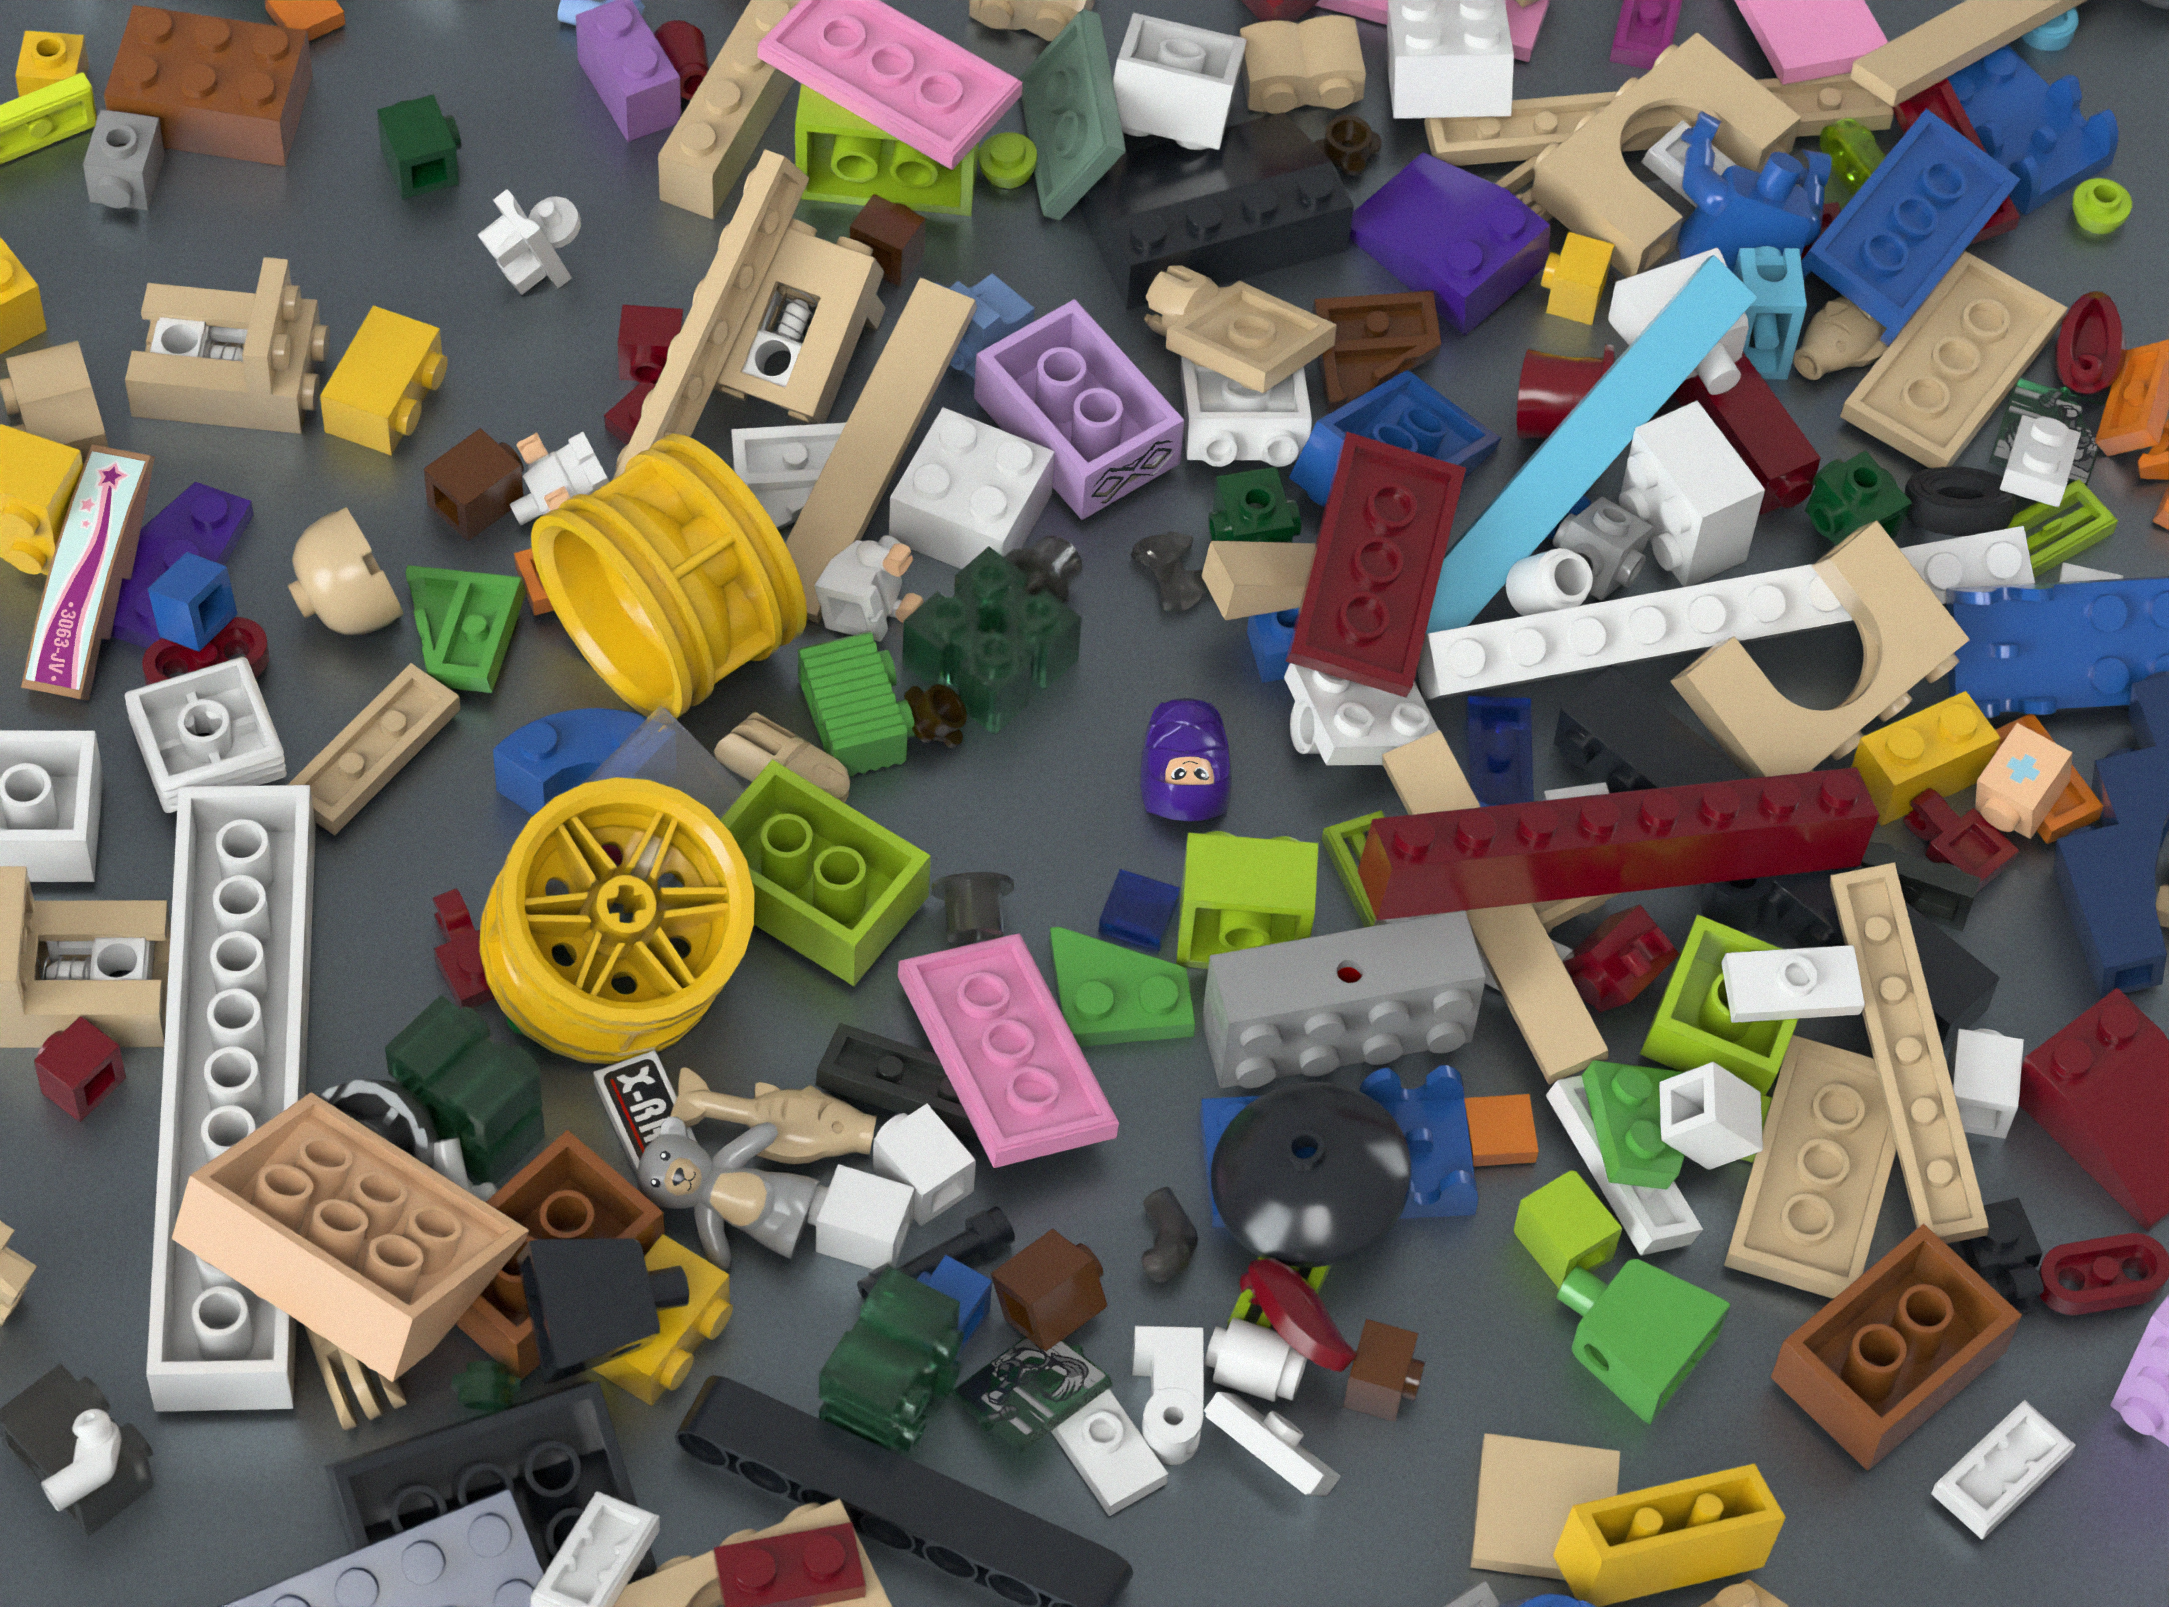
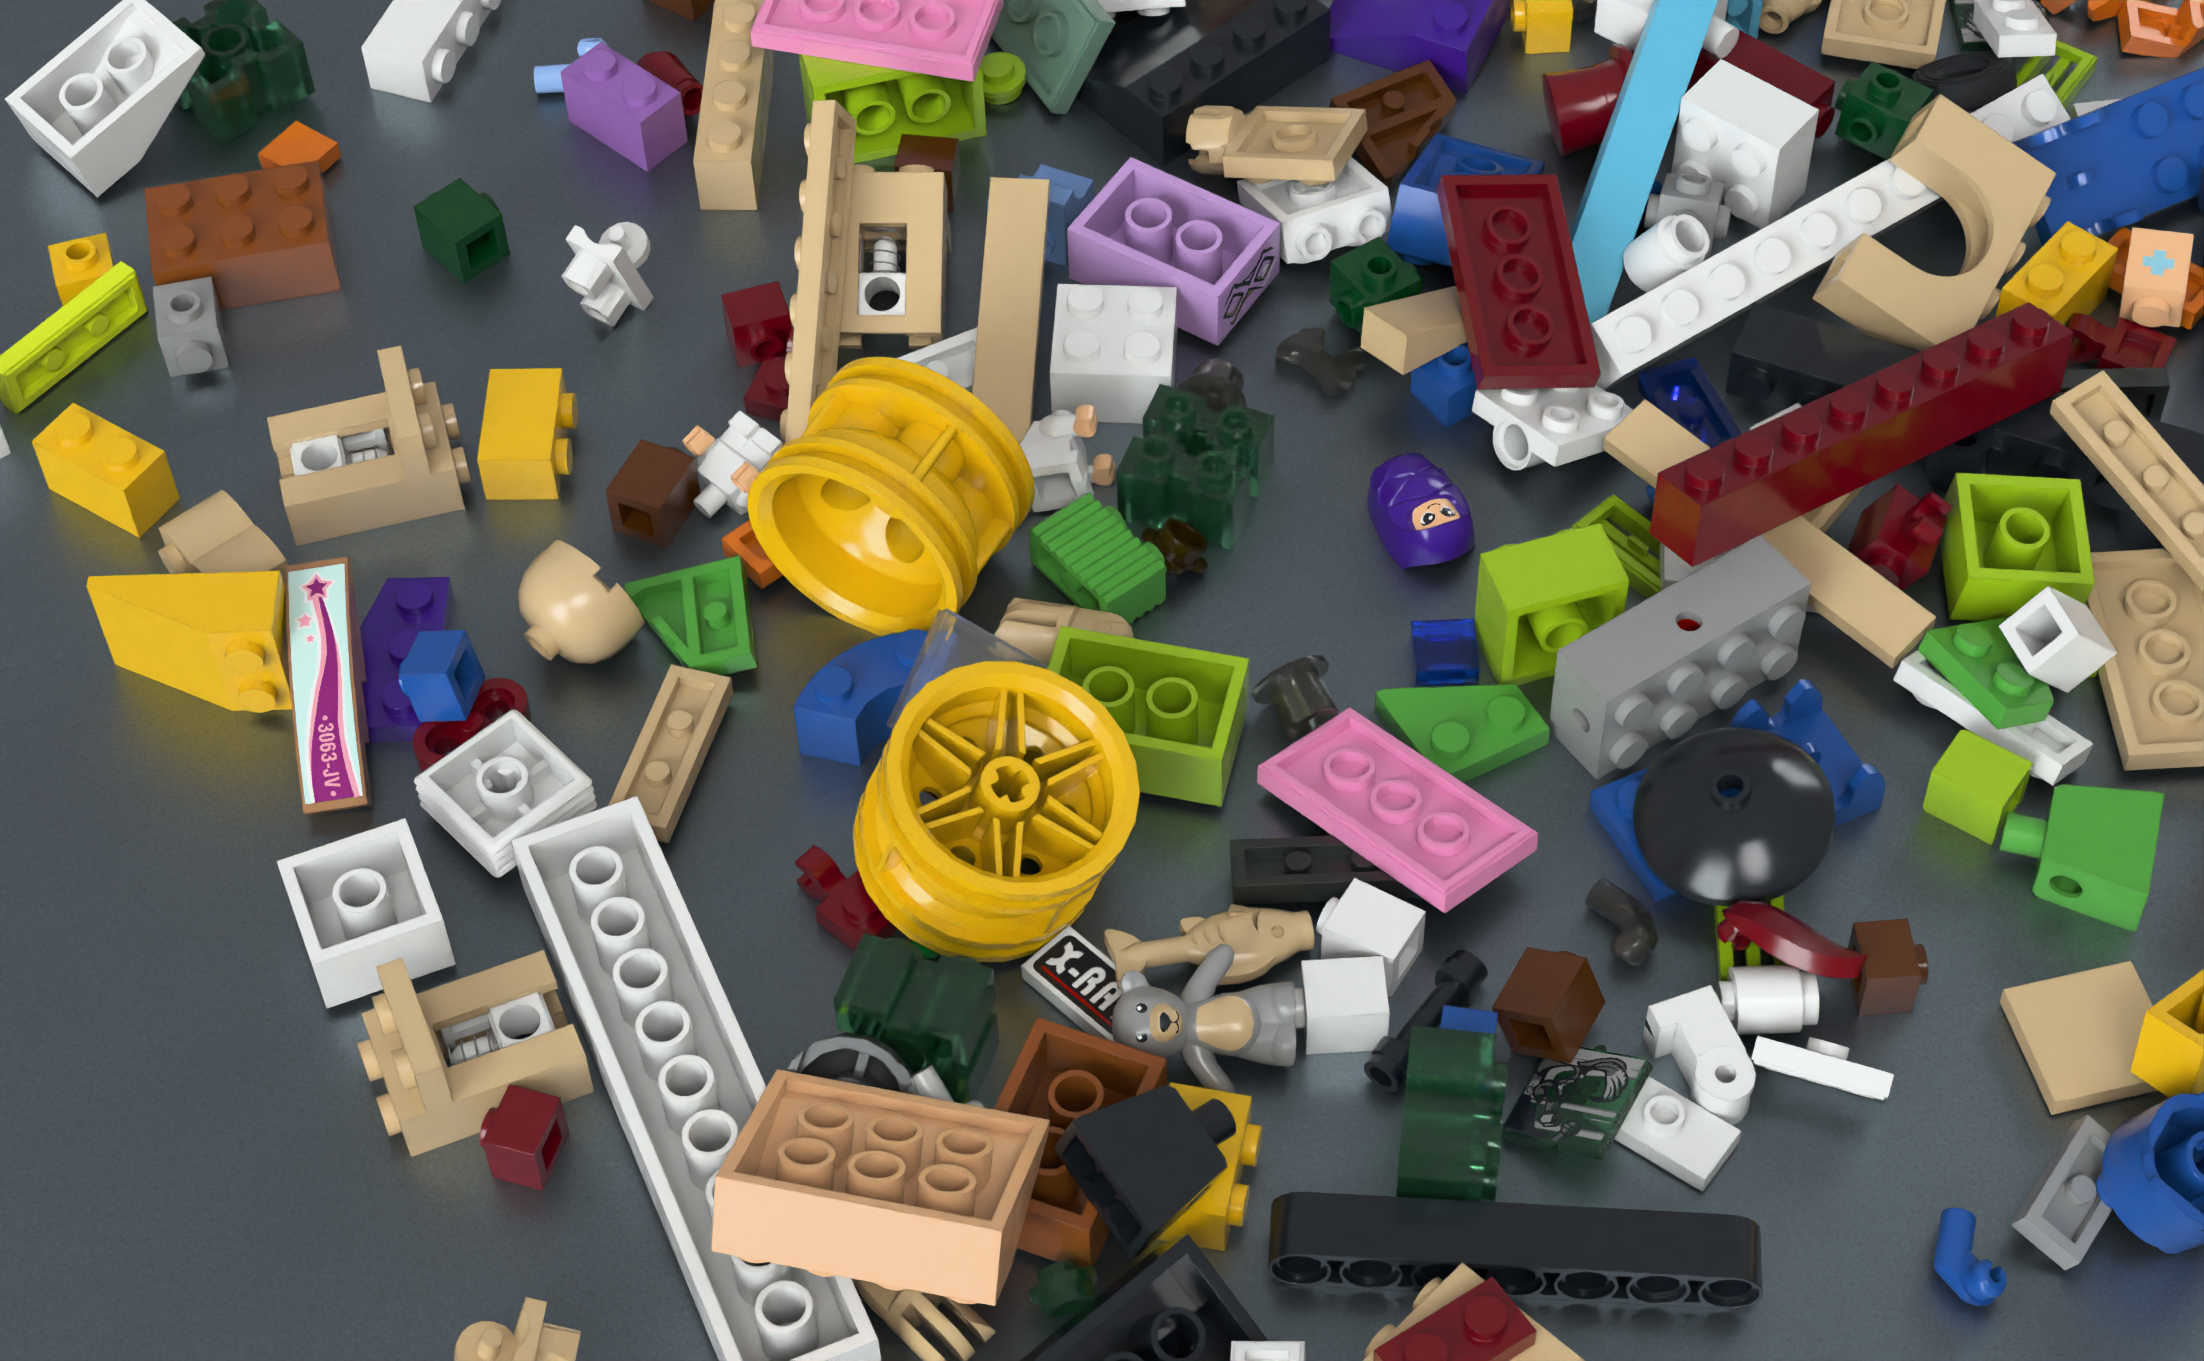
camera: 15 degrees left, 5 degrees down
orange tile [1464,1094,1539,1167] -> none
white plate [1721,945,1865,1023] -> none

